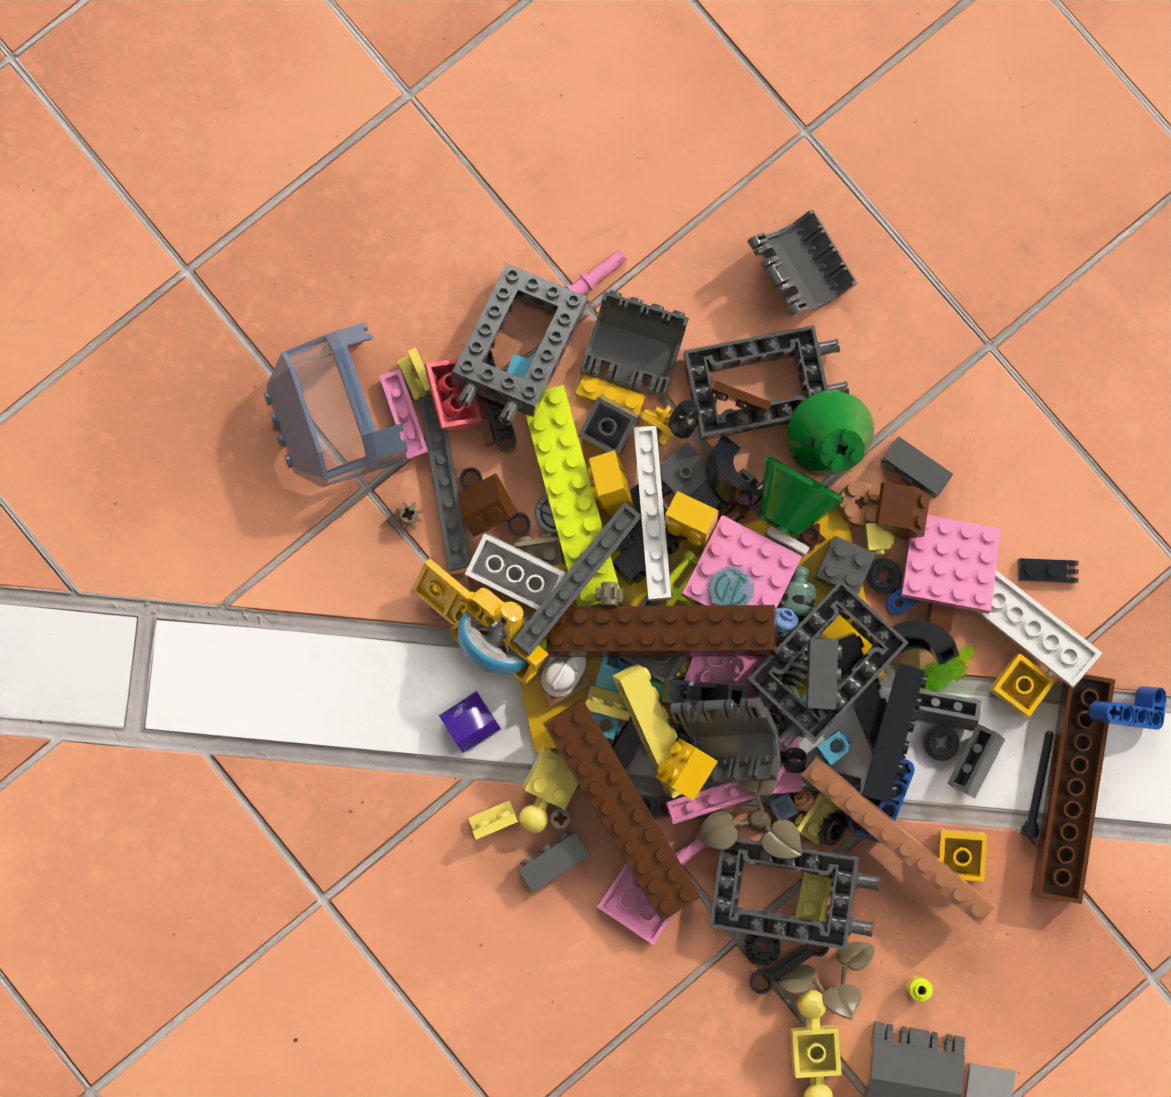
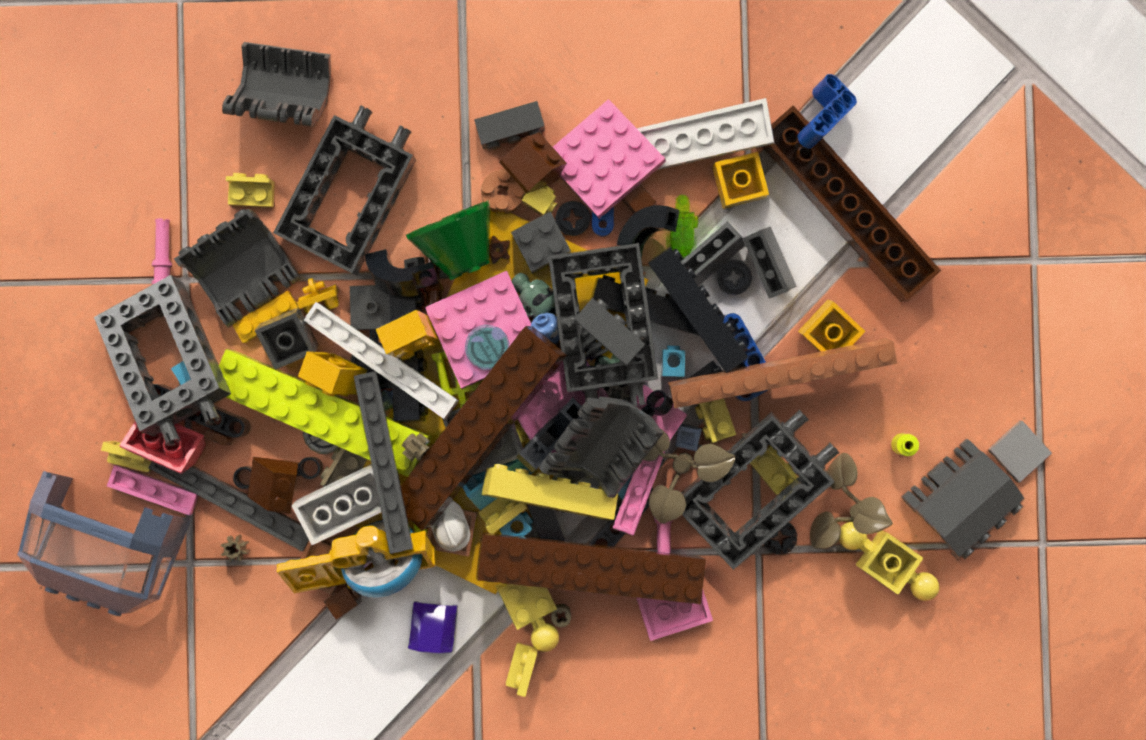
camera: 45 degrees left, 5 degrees up
dark grey brick [518,831,590,892] -> none
yellow brick [656,738,718,801] -> none
black rock [668,400,699,439] -> none
reddish brown hinge [711,381,771,413] -> none
black piece [749,943,829,994] -> none
white tile [765,526,810,556] -> none
green cone [786,390,874,476] -> none
nougat plate [794,789,815,812] -> none
black gear [817,811,847,846] -> none
black hinge [1018,558,1079,583] -> none
black piece [1020,731,1054,838] -> none
none -> light yellow bracket [226,173,275,208]
none -> reddish brown brick [324,585,362,620]

